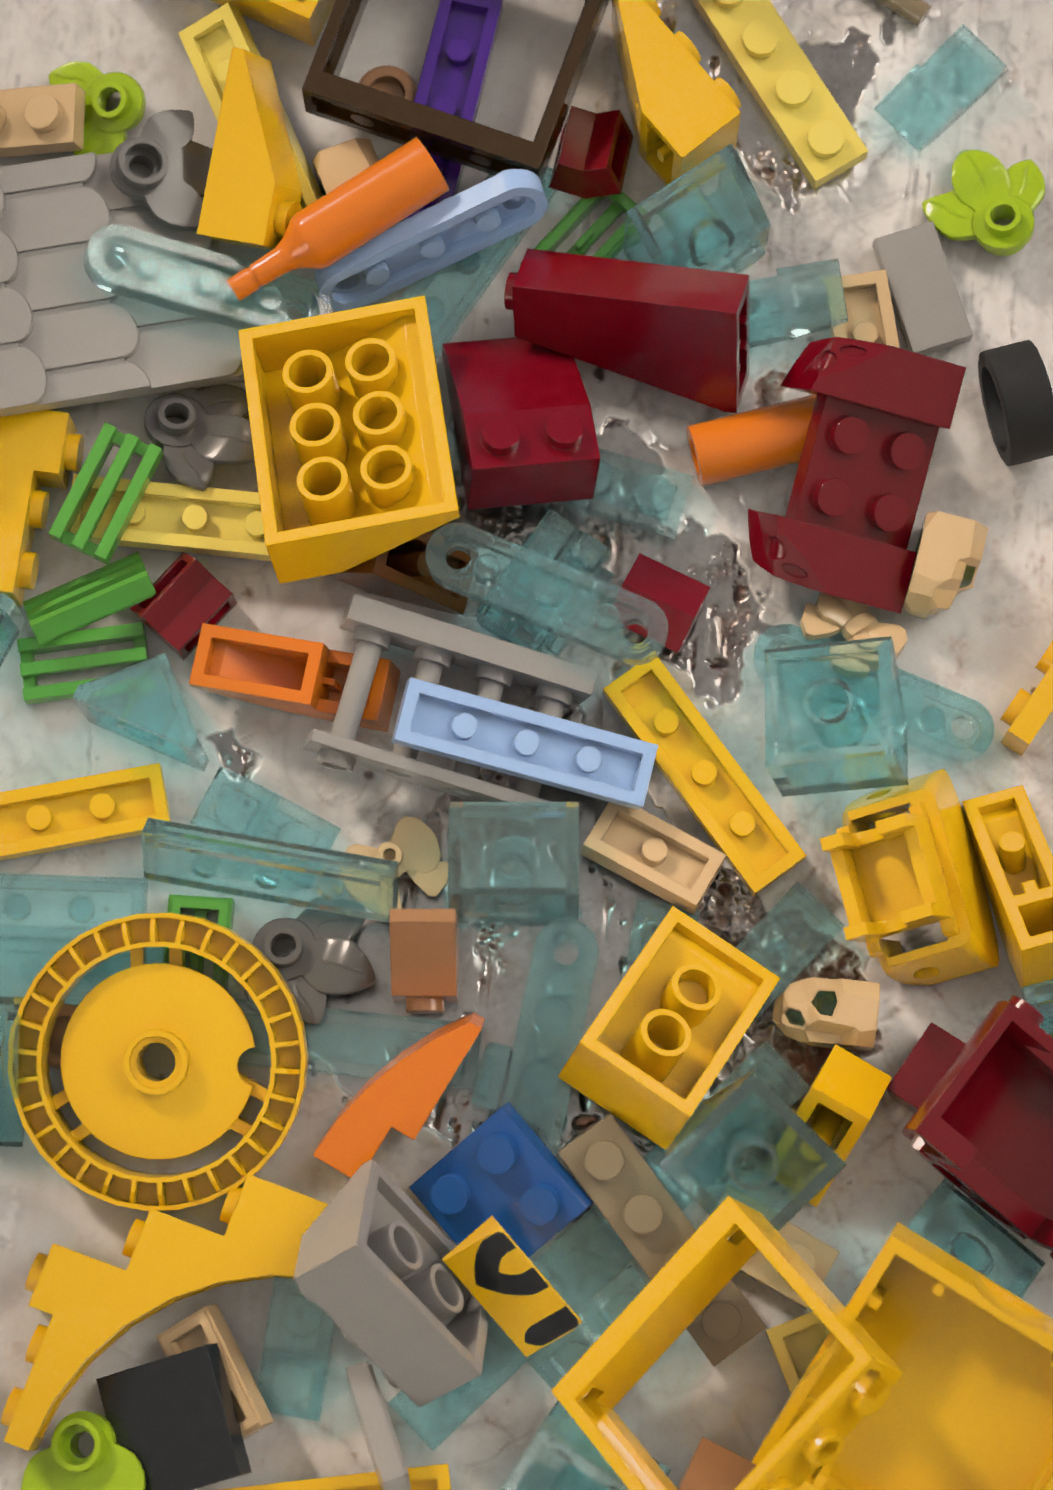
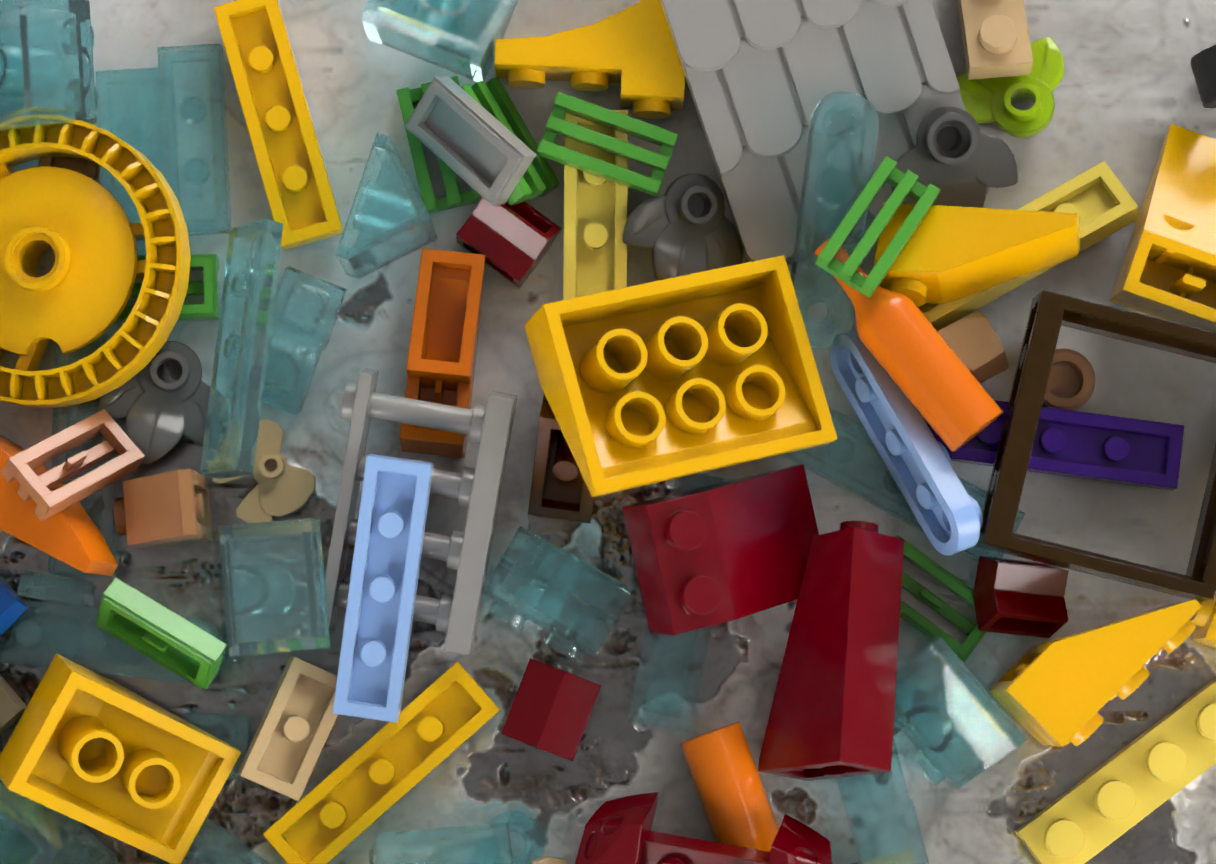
camera: 80 degrees right, 5 degrees up
clear light blue plate [426,522,668,665] -> none
none -> nougat tile [1,409,145,521]
none -> bright green tile [96,577,227,690]
none -> light grey tile [404,75,537,207]
none -> bright green tile [815,156,941,298]

